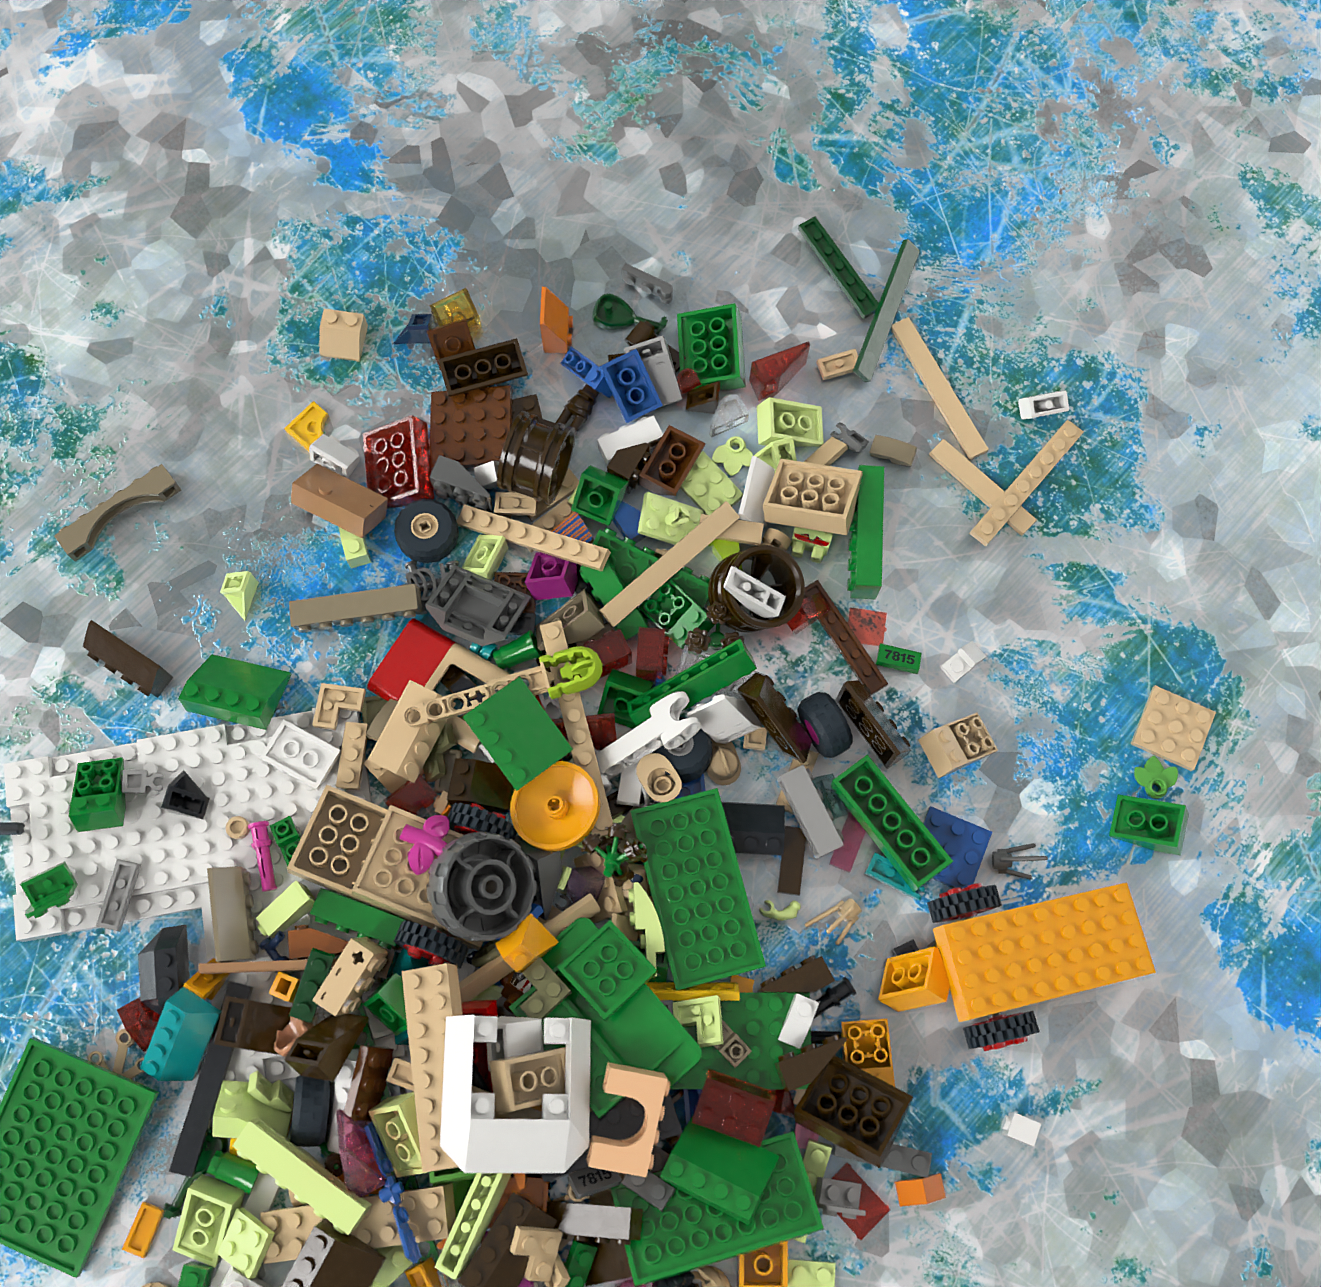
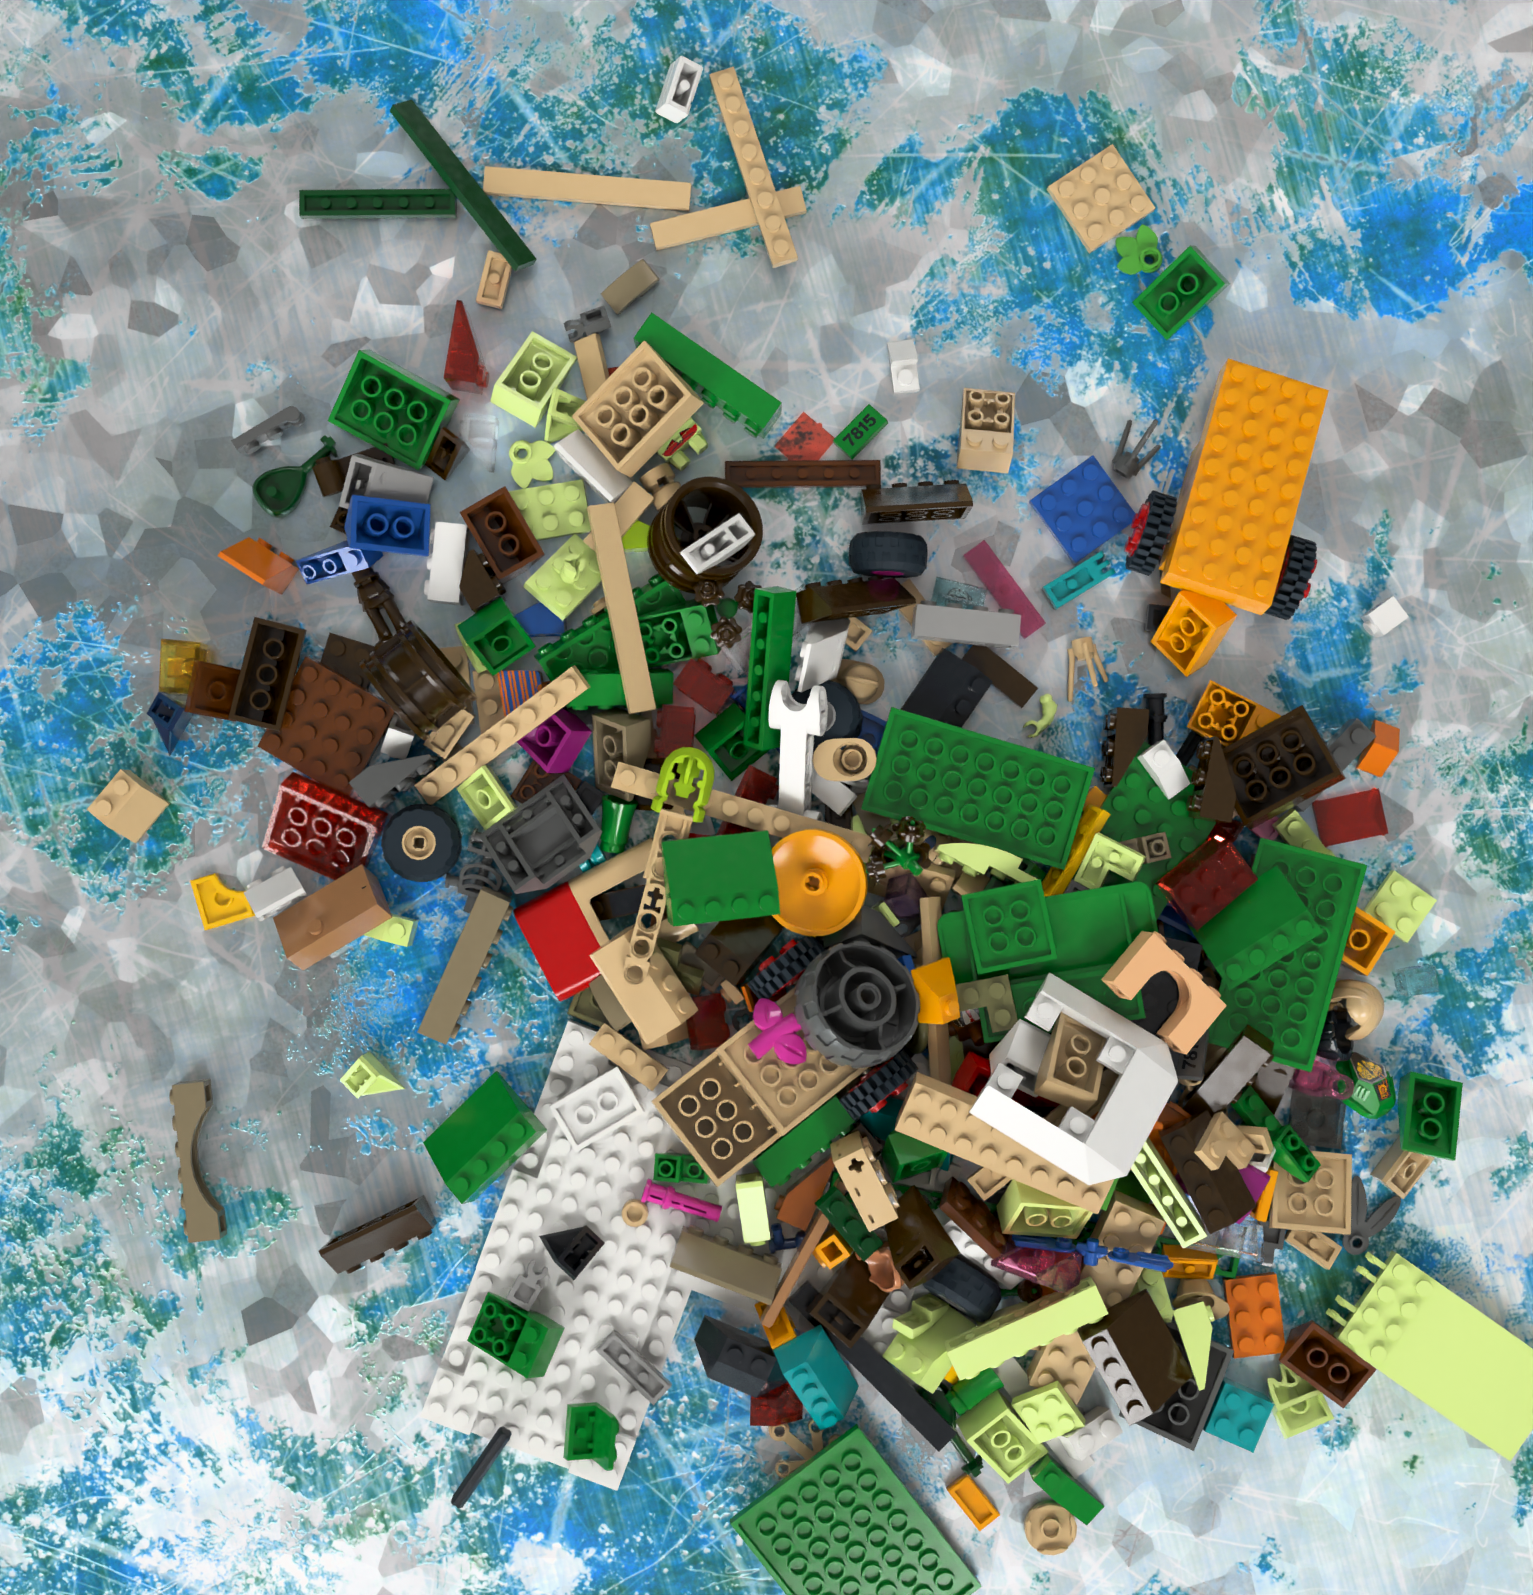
camera: 60 degrees left, 15 degrees up
tan plate [312,683,366,730] -> none
dark grey plate [622,1171,675,1212] -> none
clear red tile [677,368,701,394] -> none
clear red slope [787,593,831,634] -> none
light grey bracket [815,1177,866,1219] -> none
green brick [830,754,953,892] -> none

